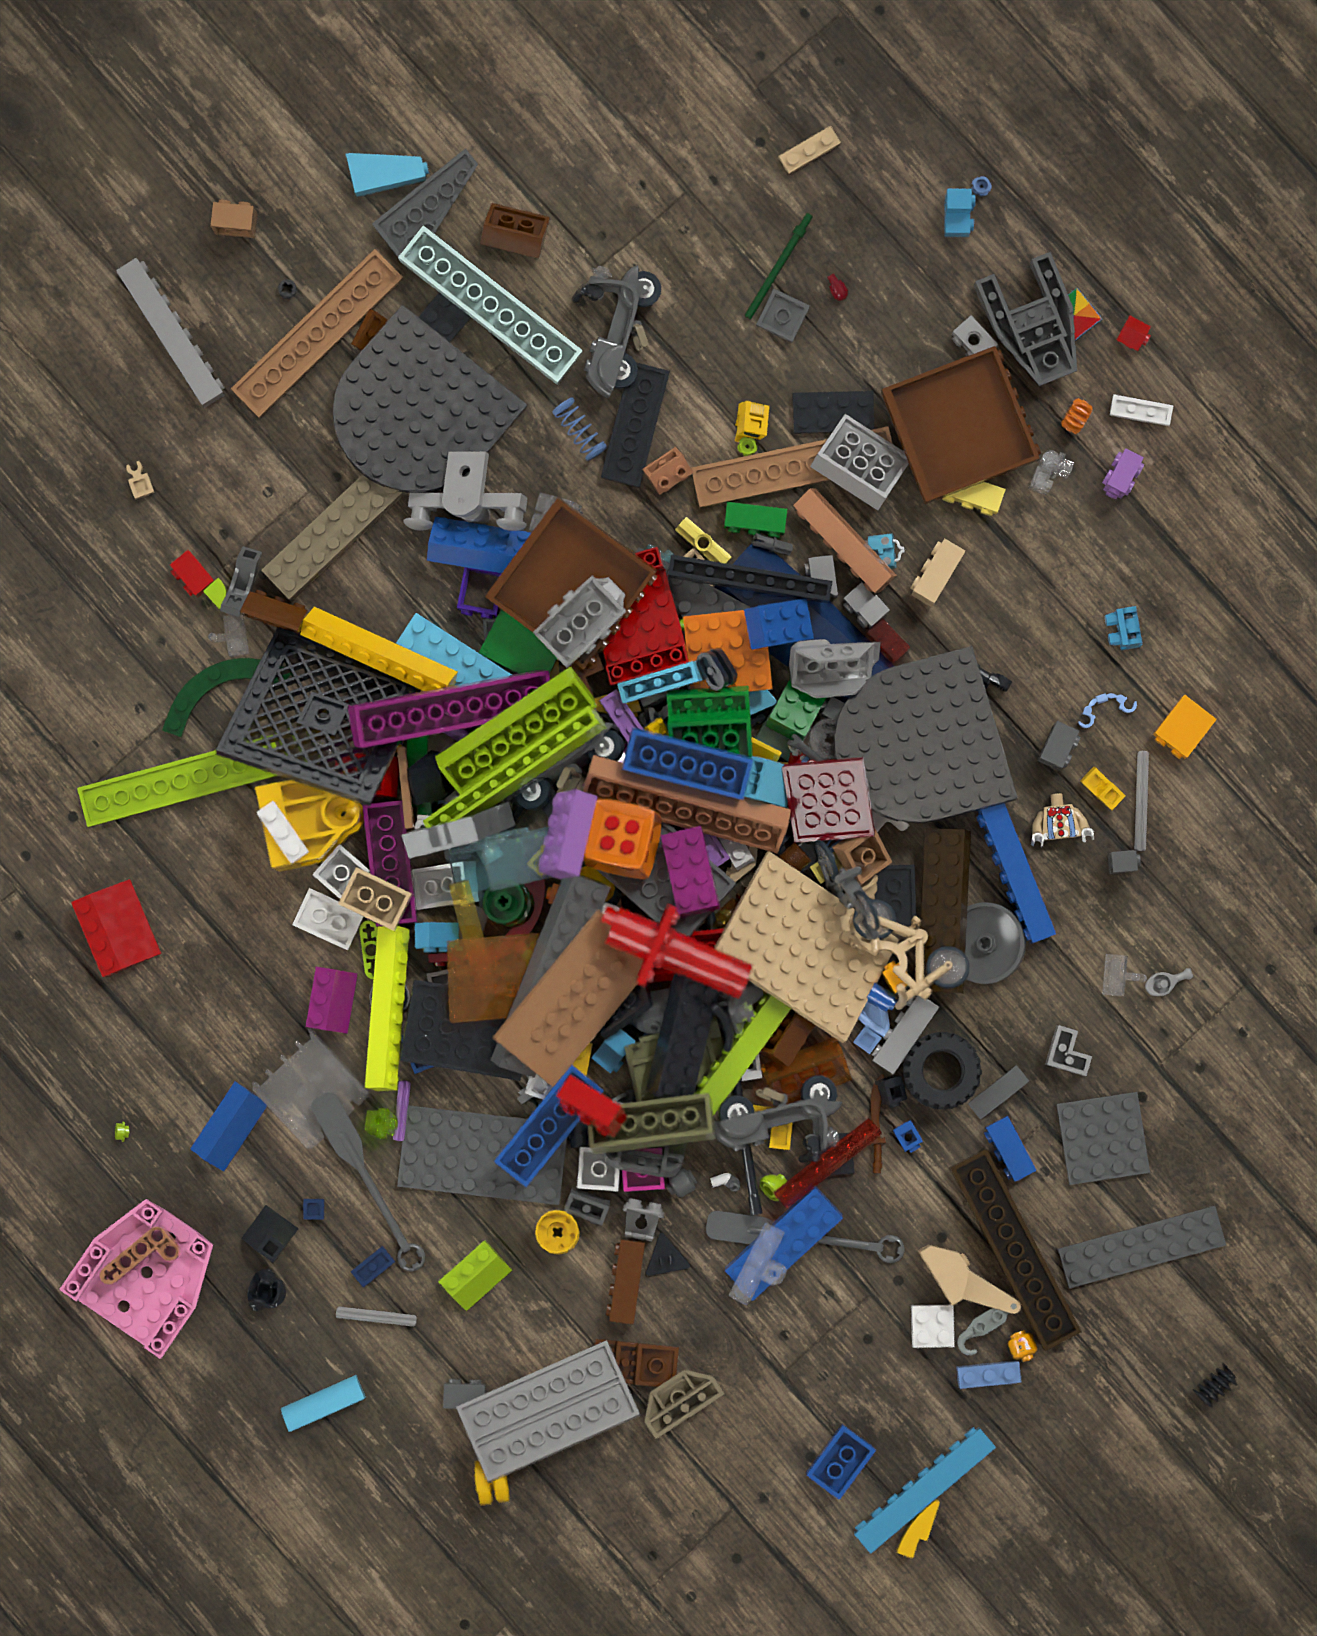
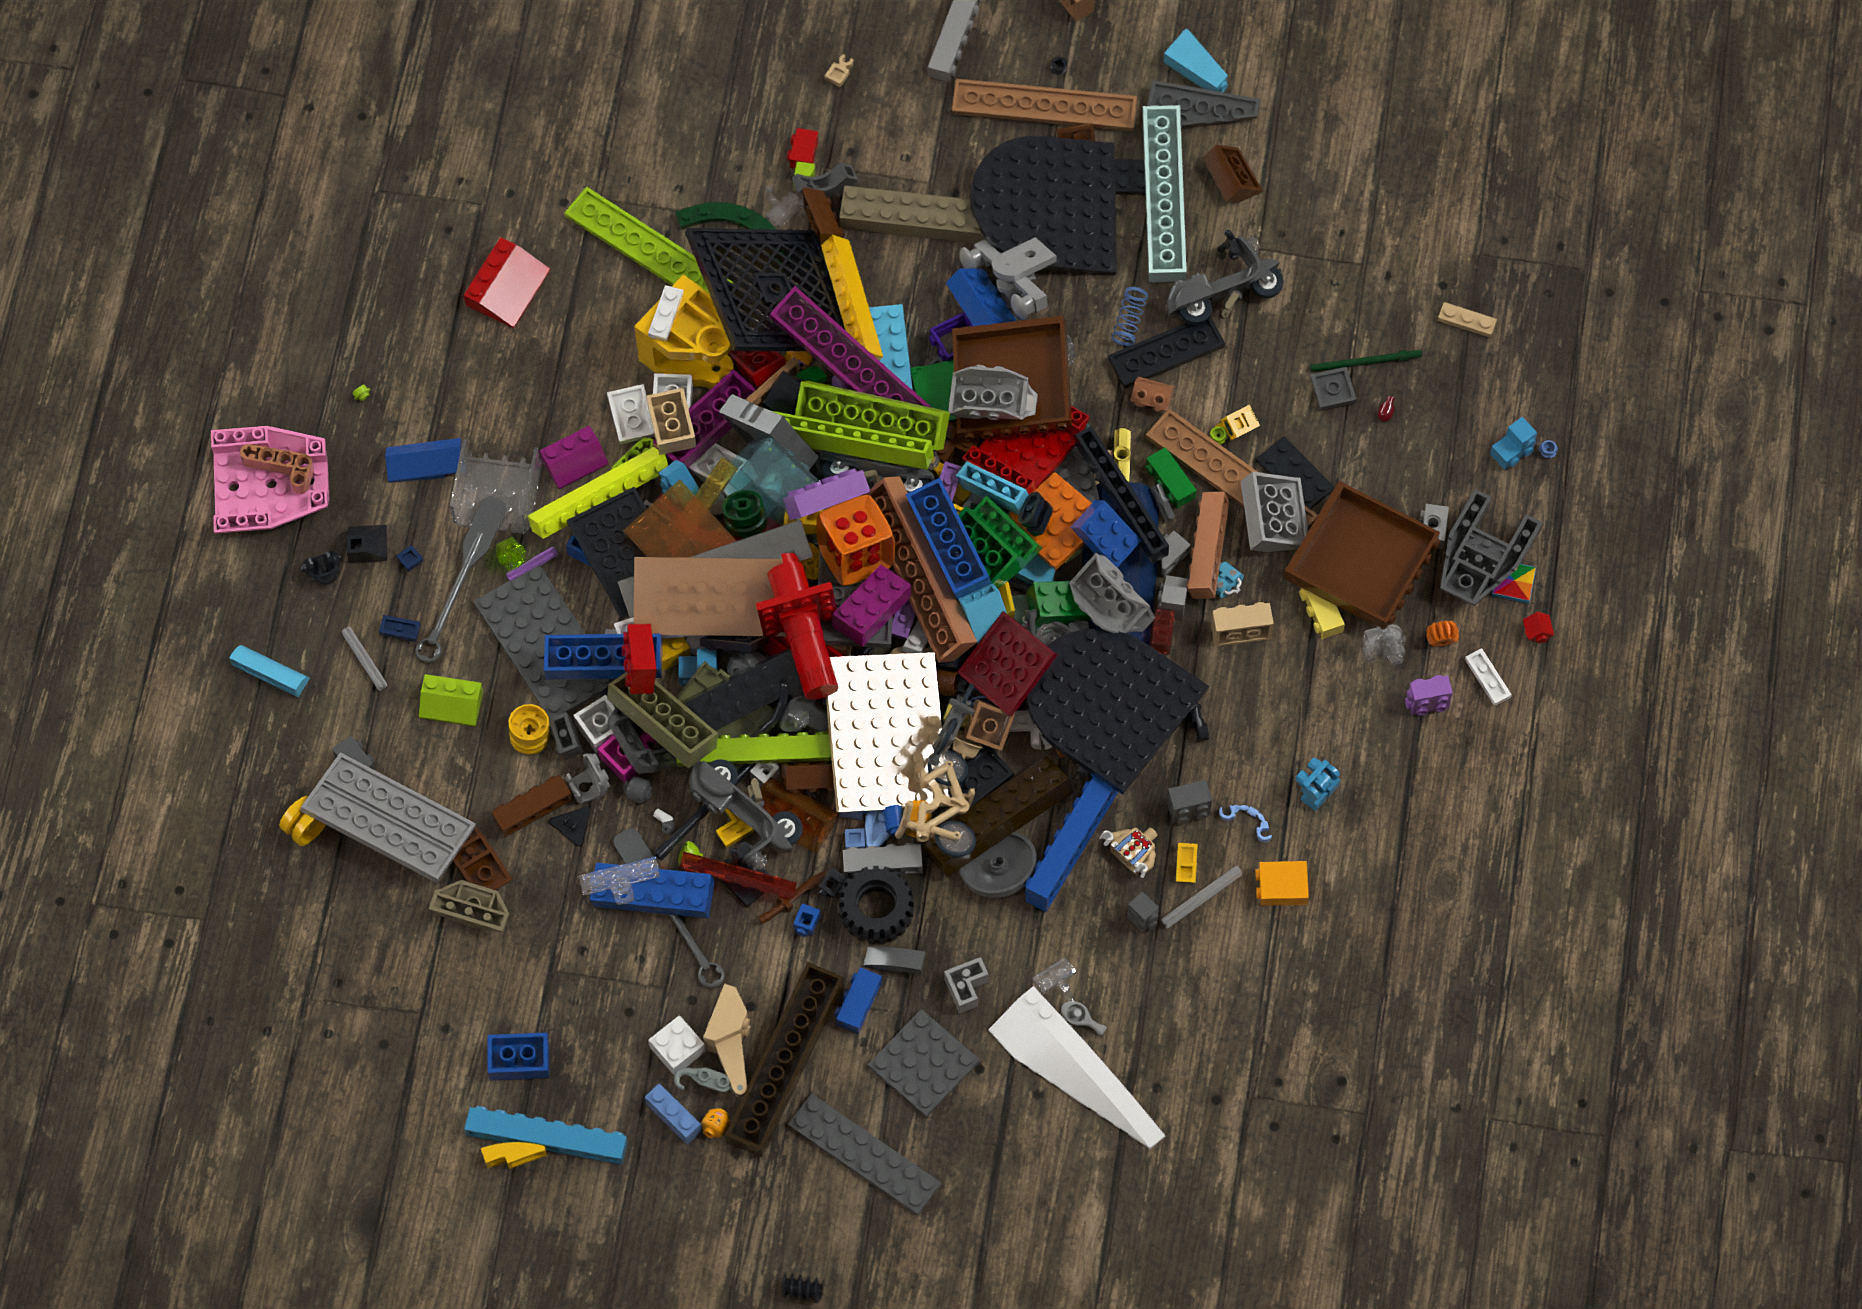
camera: 50 degrees right, 20 degrees down
none -> white wedge [988,986,1165,1149]

